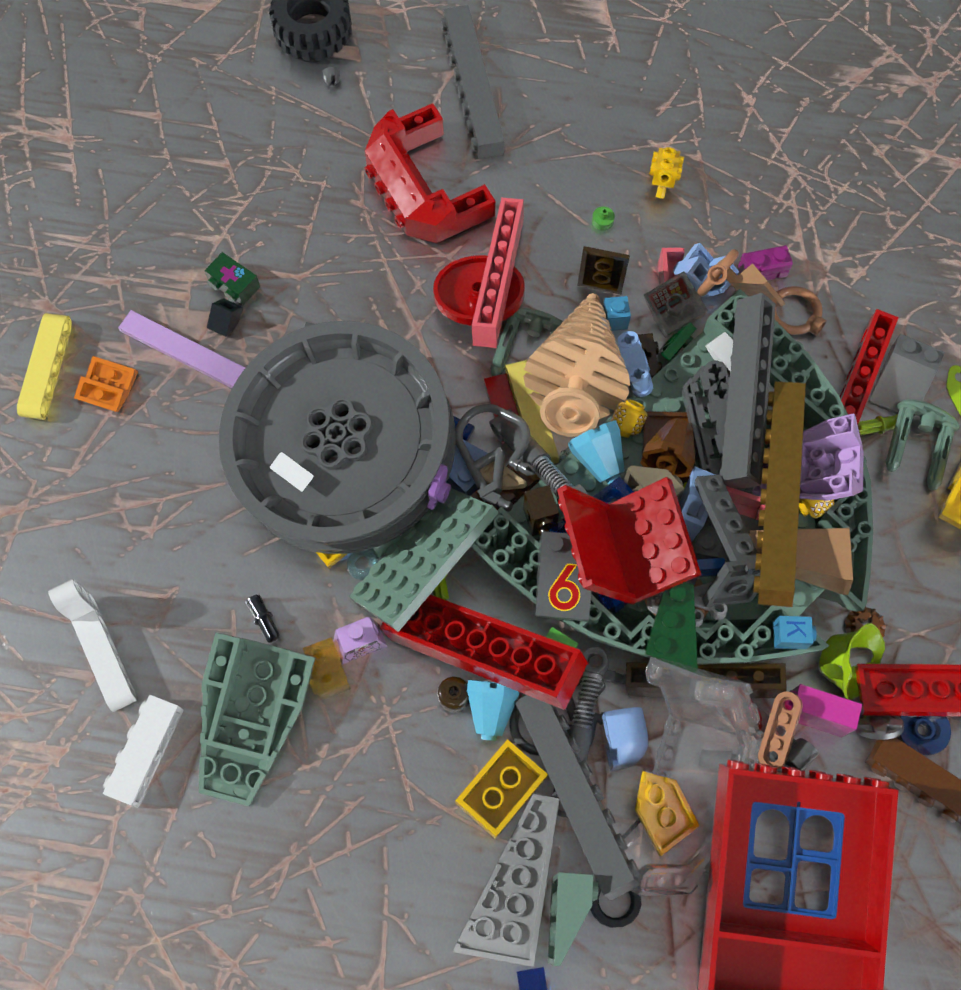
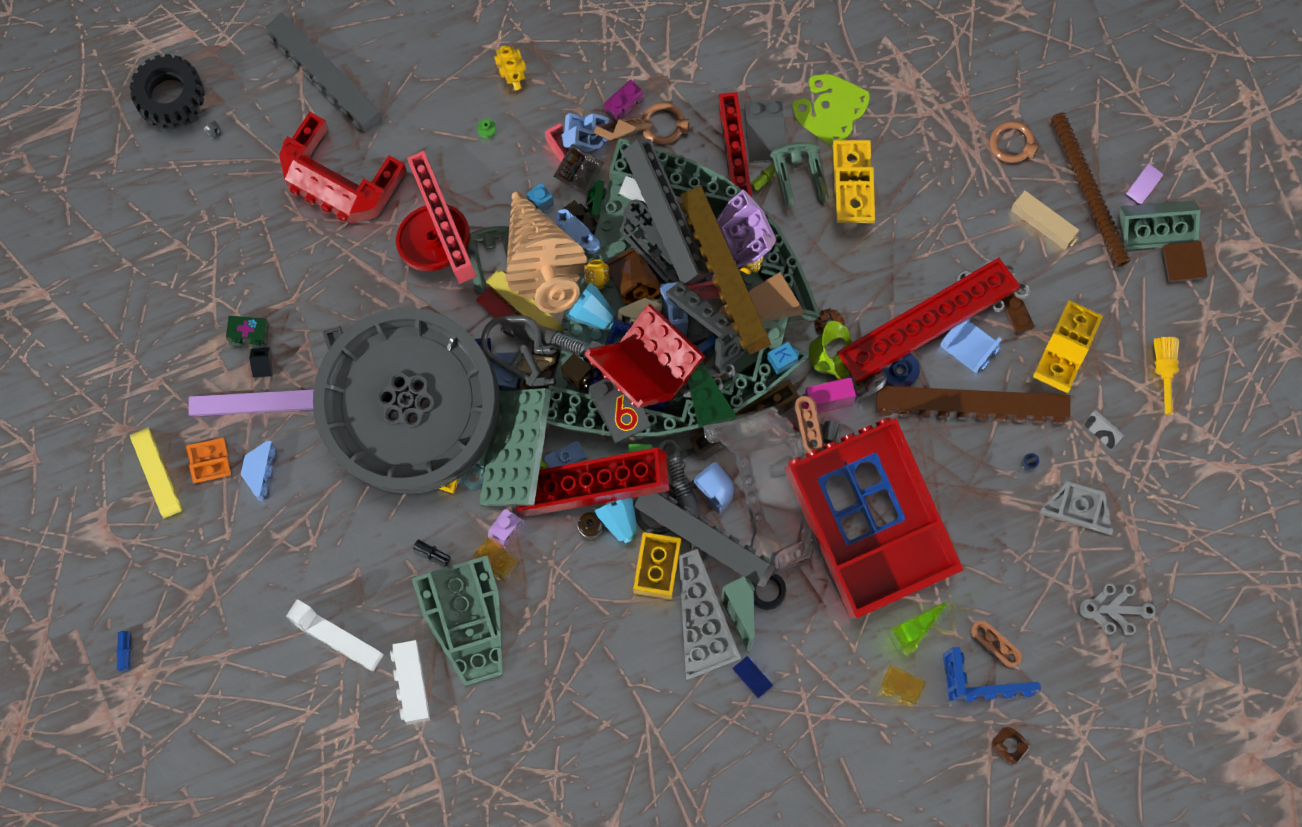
camera: 30 degrees left, 5 degrees up
white sticker [270,452,314,491] -> none
medium lavender animal [427,464,451,510] -> none
dark brown slope [577,246,630,295] -> none
yellow tile [635,771,700,856] -> none
nougat piece [697,249,739,296] -> none
none -> light blue slope [241,440,276,501]
none -> light blue plate [544,440,587,468]

